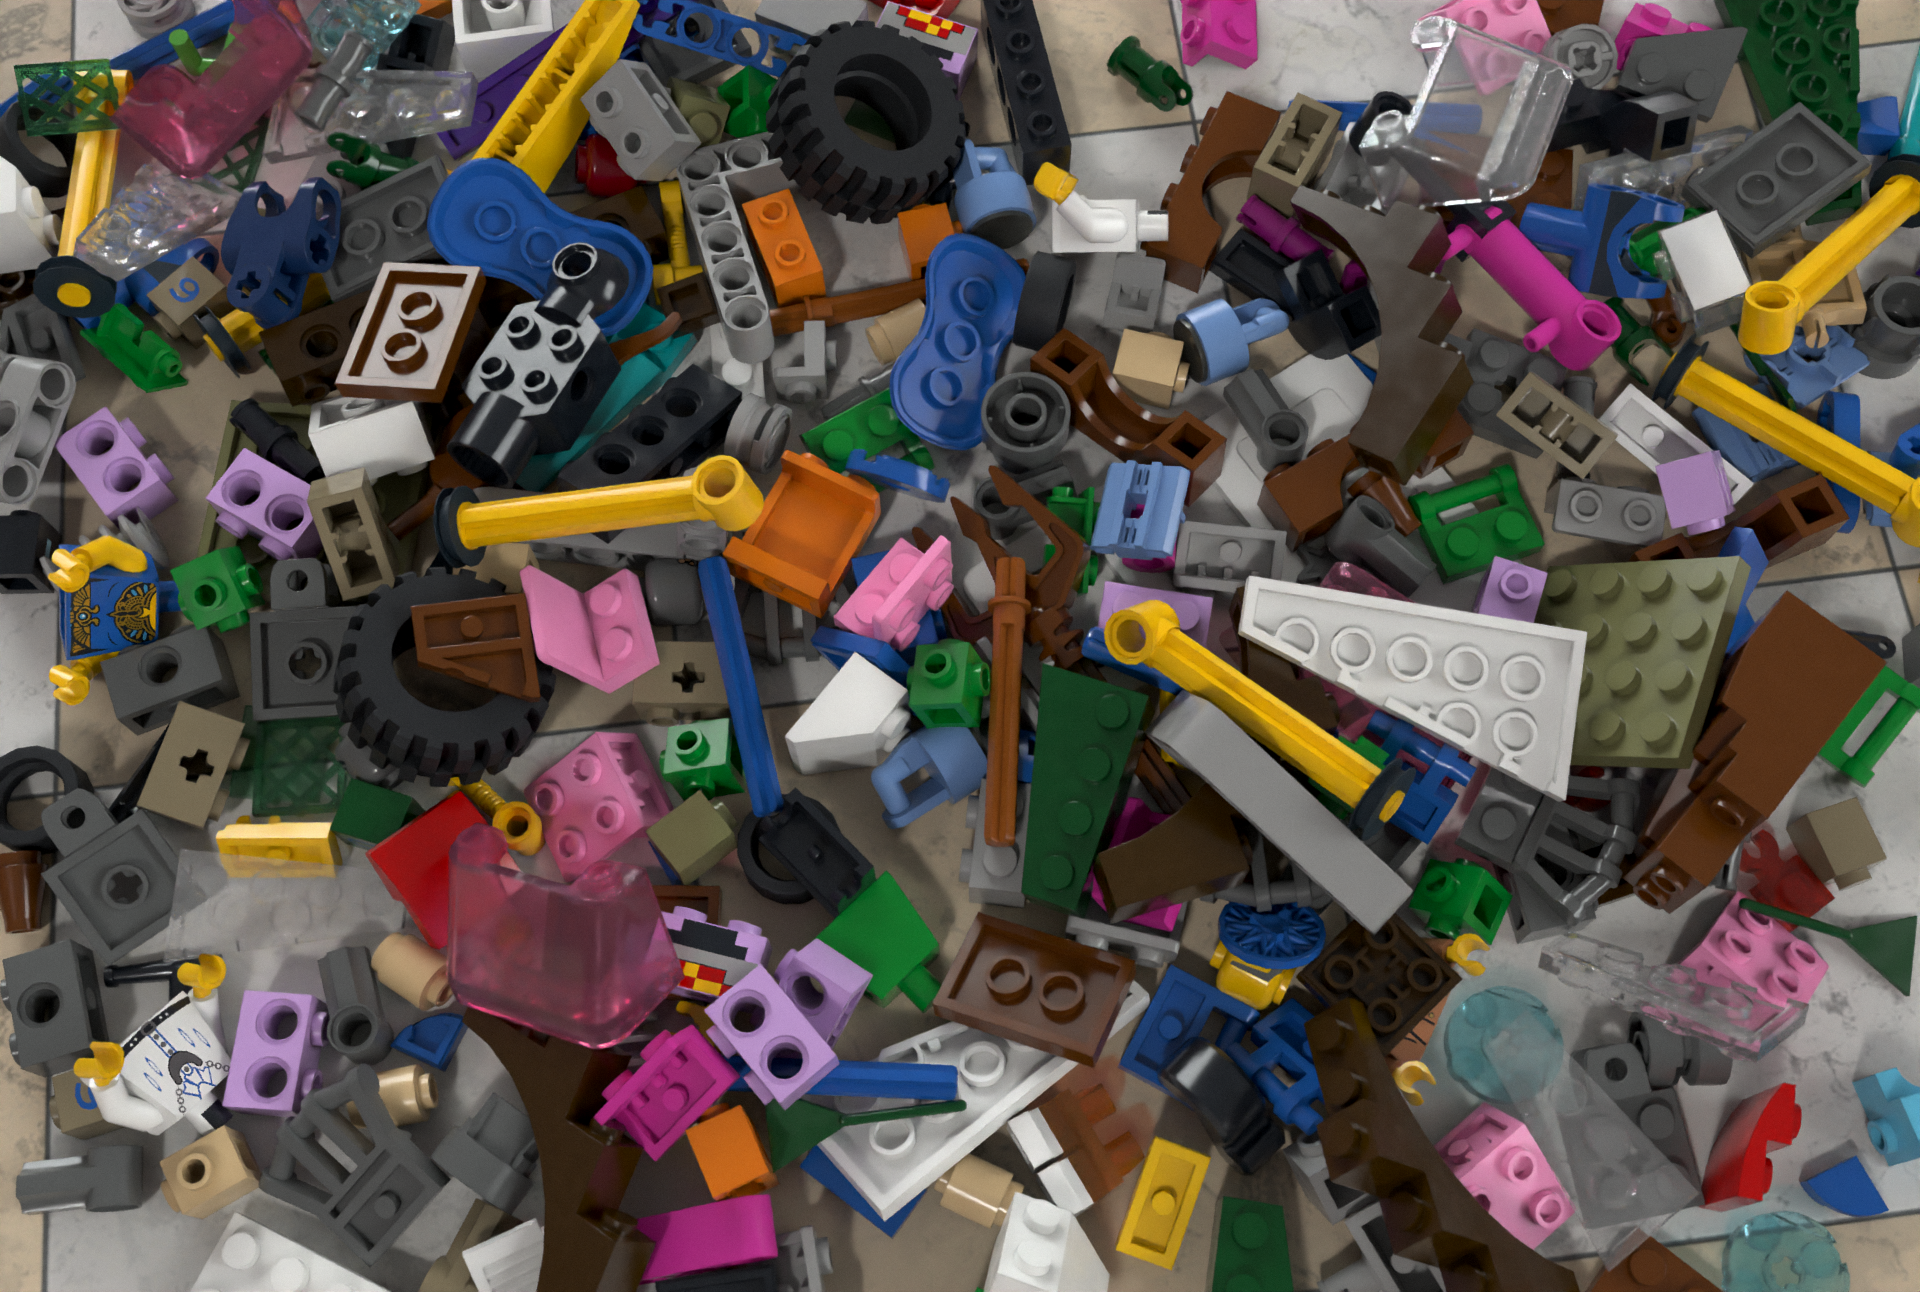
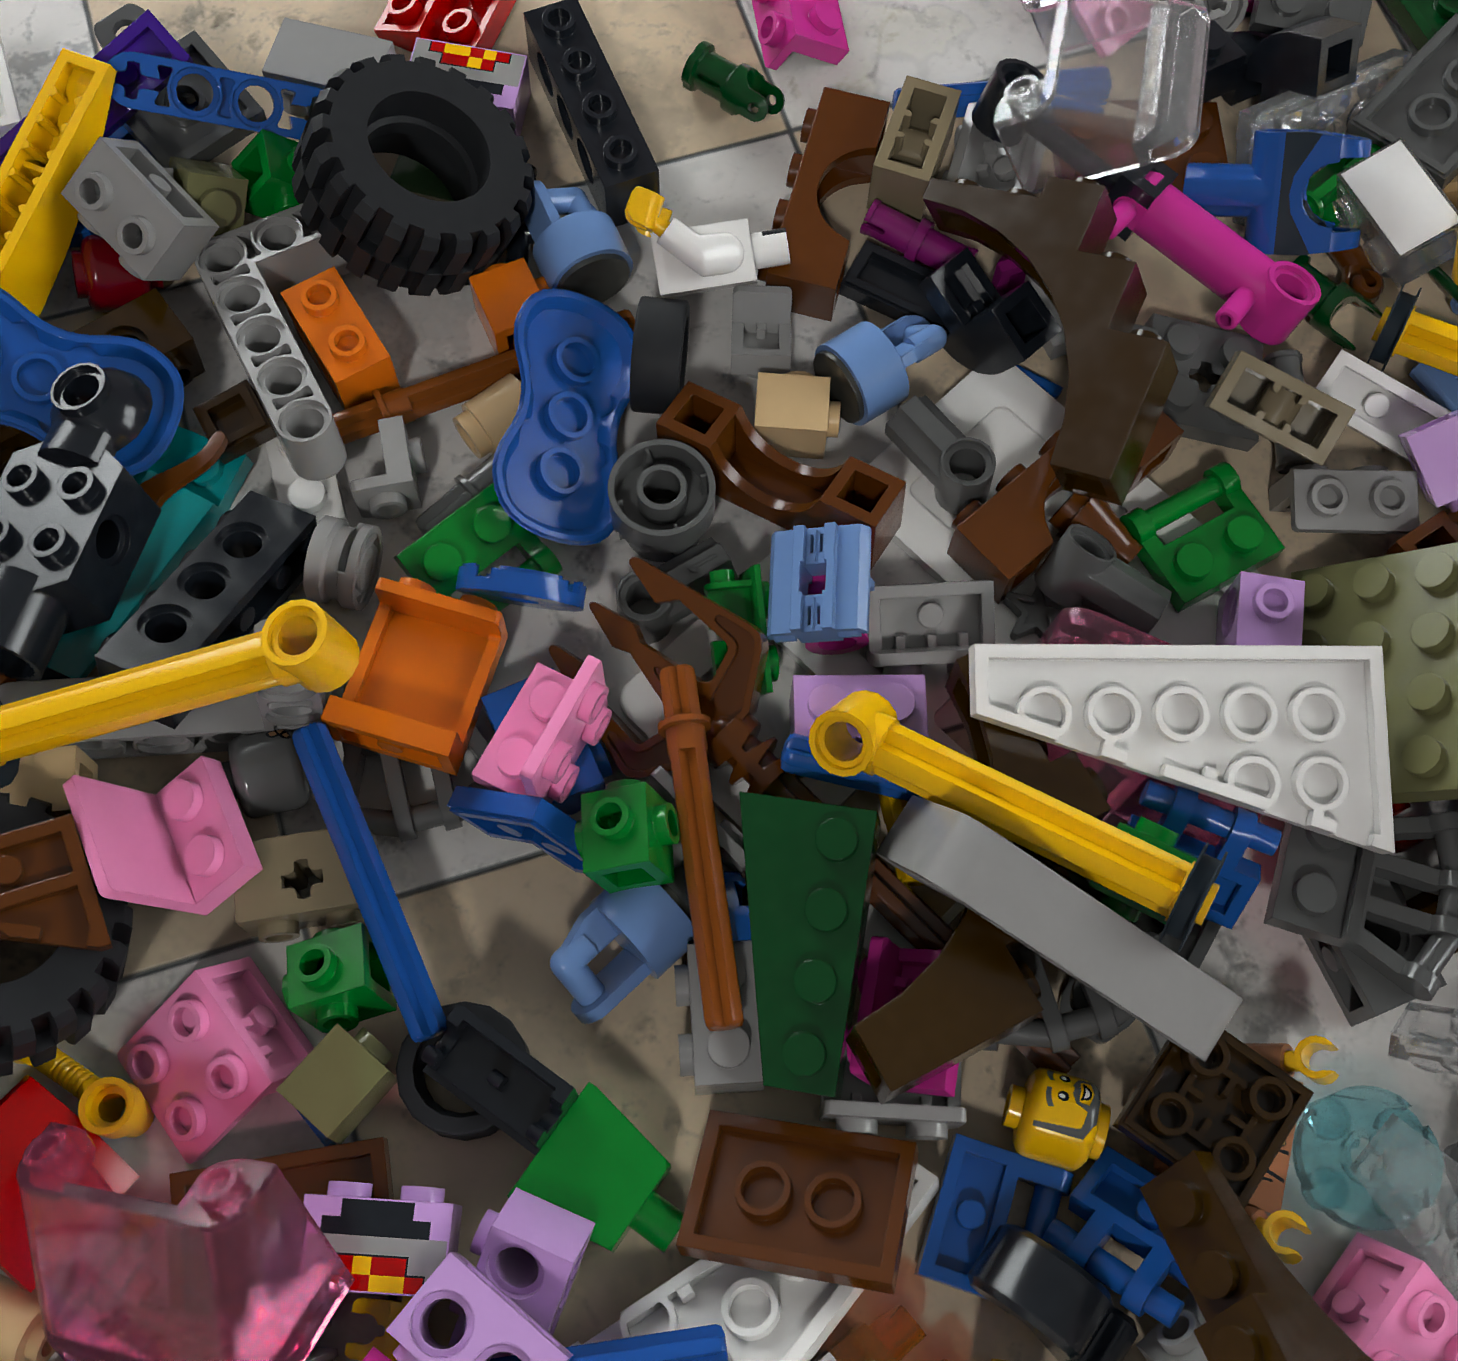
camera: 15 degrees left, 0 degrees up
yellow brick [652,180,703,305] -> none
white slope [785,652,912,775] -> none
blue wheel [1218,902,1326,969] -> none
green brick [1408,858,1513,945] -> none

